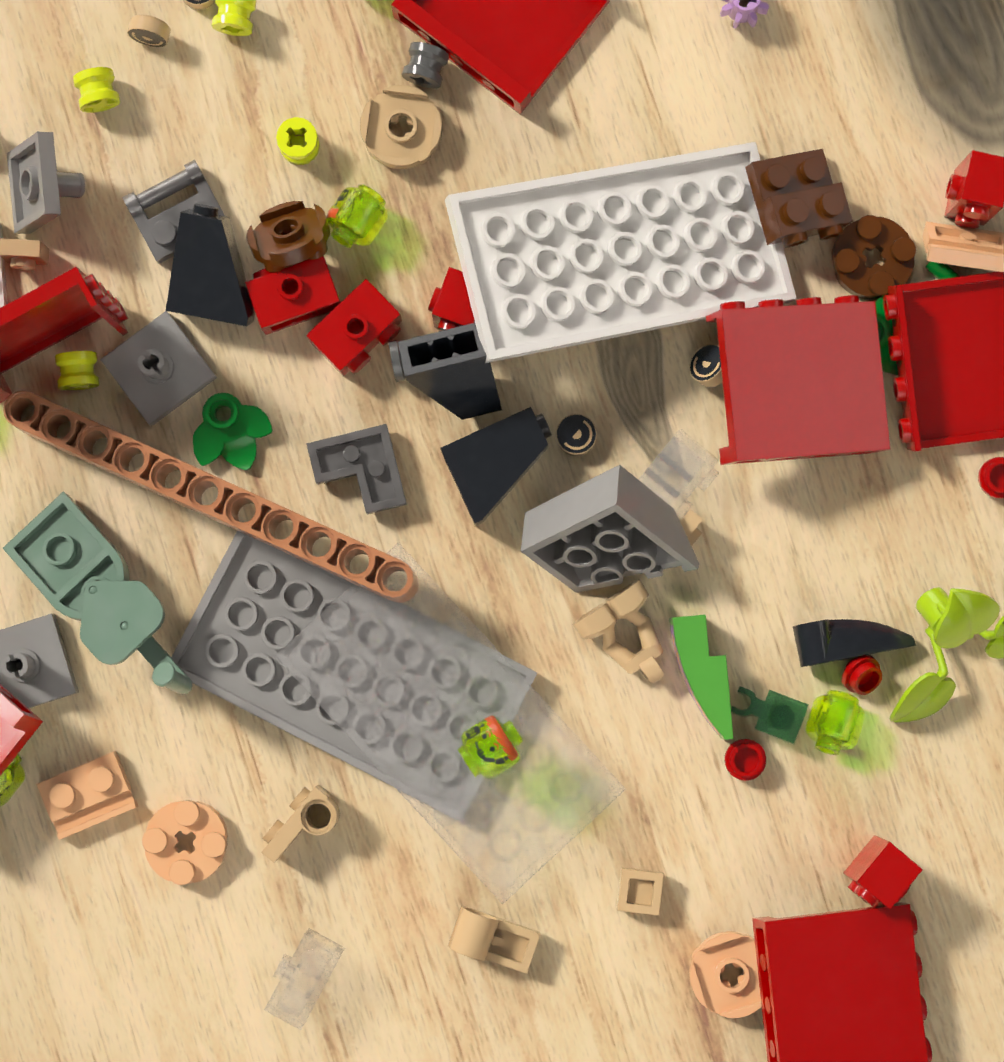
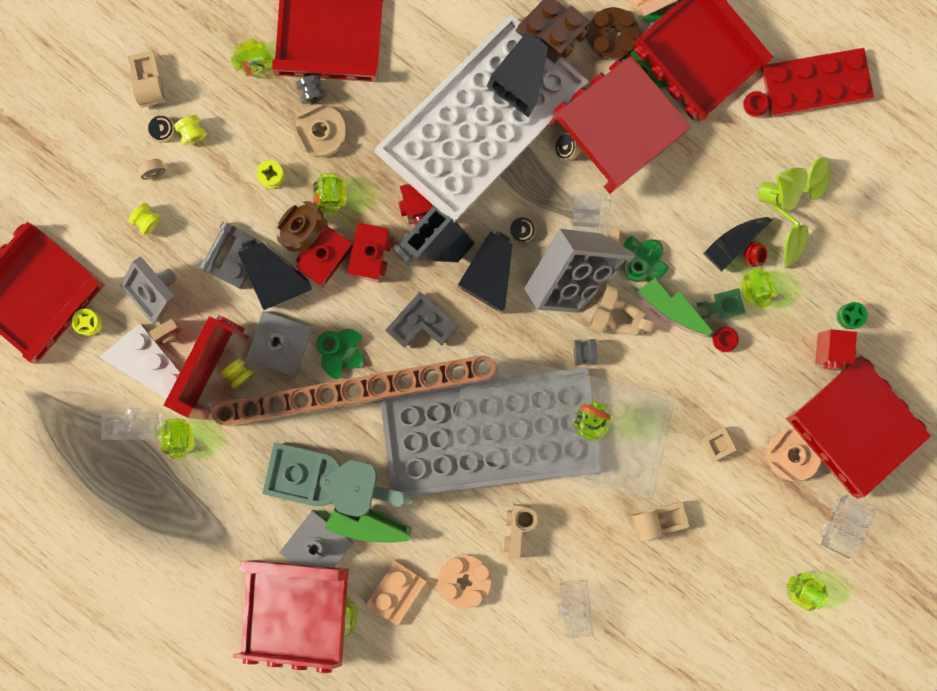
camera: 40 degrees left, 0 degrees up
none -> bright green slope [325,506,412,543]
none -> black slope [486,31,548,117]
none -> dark grey wheel [574,339,597,366]
none -> green plate [623,235,669,282]
none -> green wheel [836,302,868,330]

